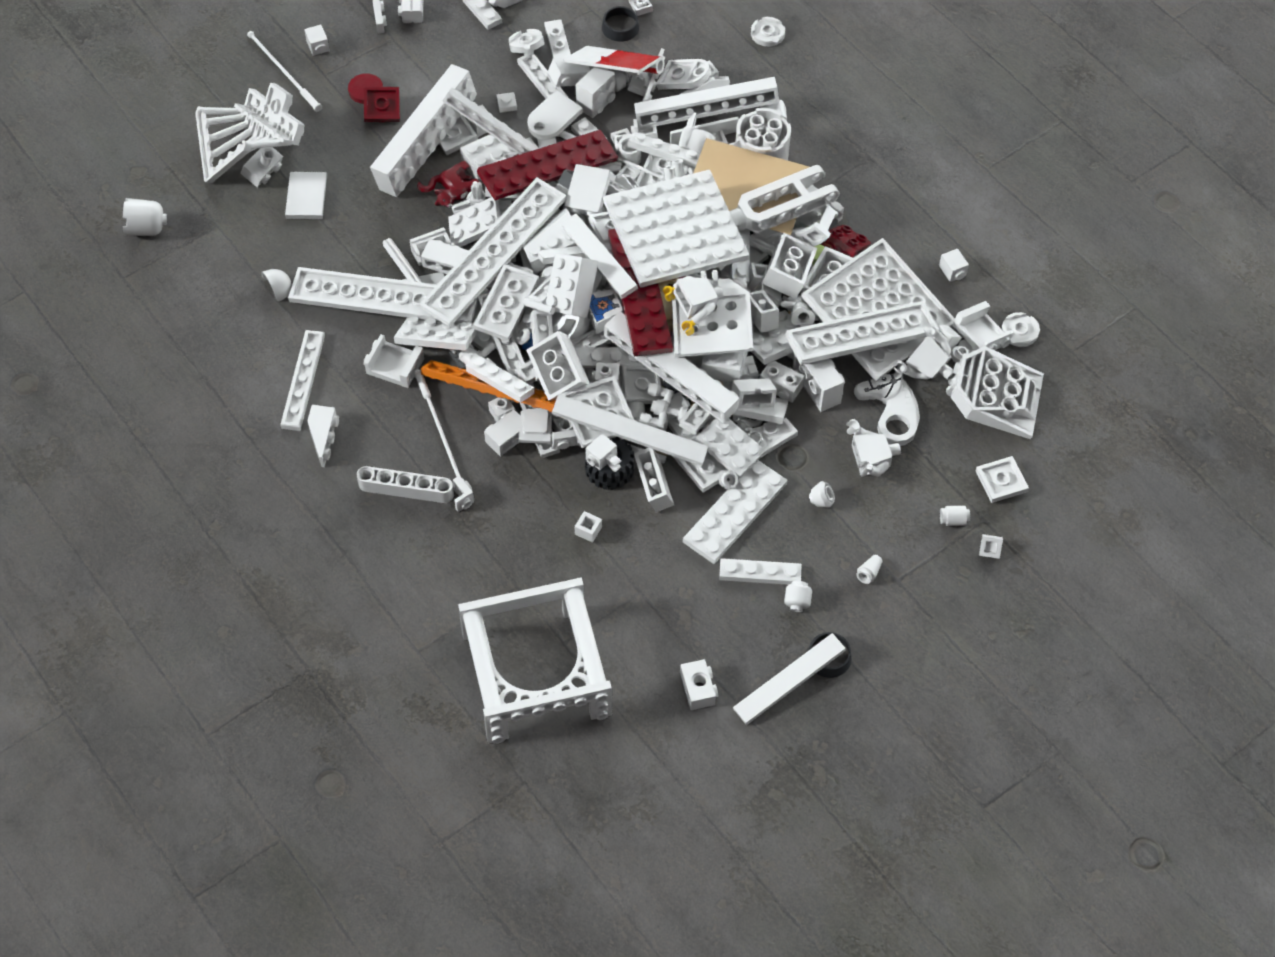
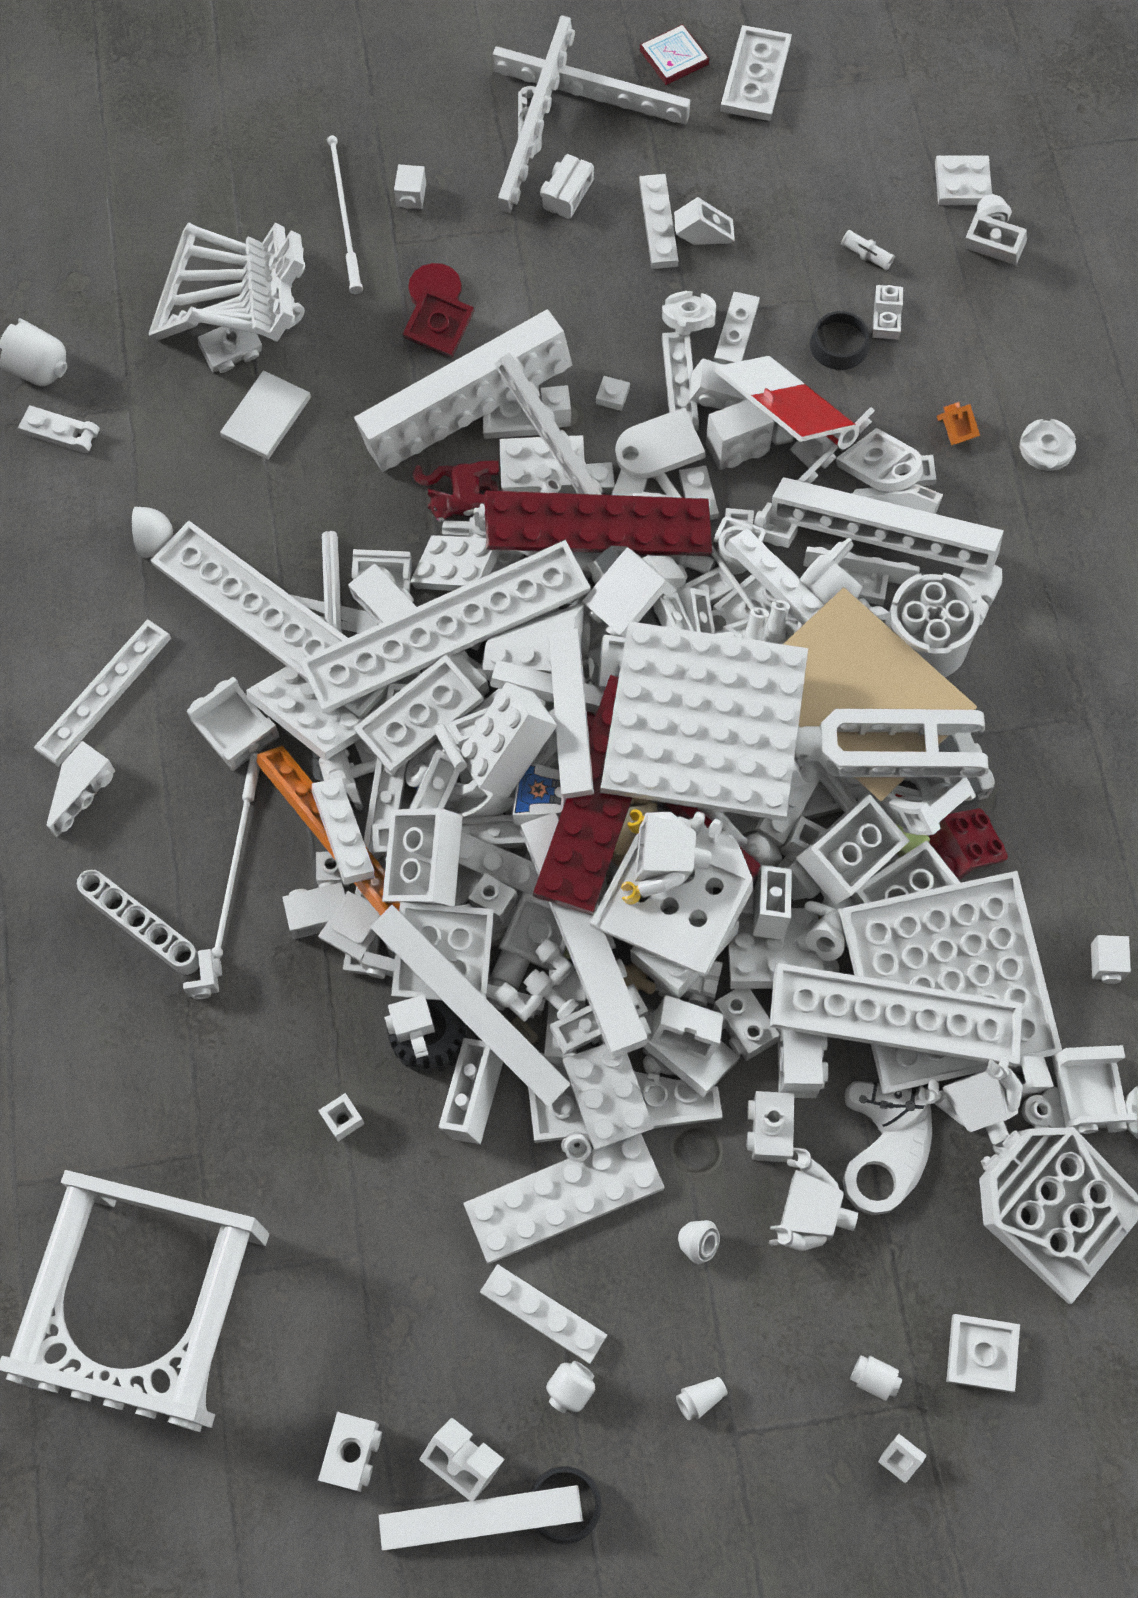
camera: 30 degrees right, 10 degrees up
none -> white plate [18,405,100,454]
none -> white brick [419,1418,504,1502]
none -> white brick [747,1091,794,1162]
none -> orange bracket [937,402,980,445]

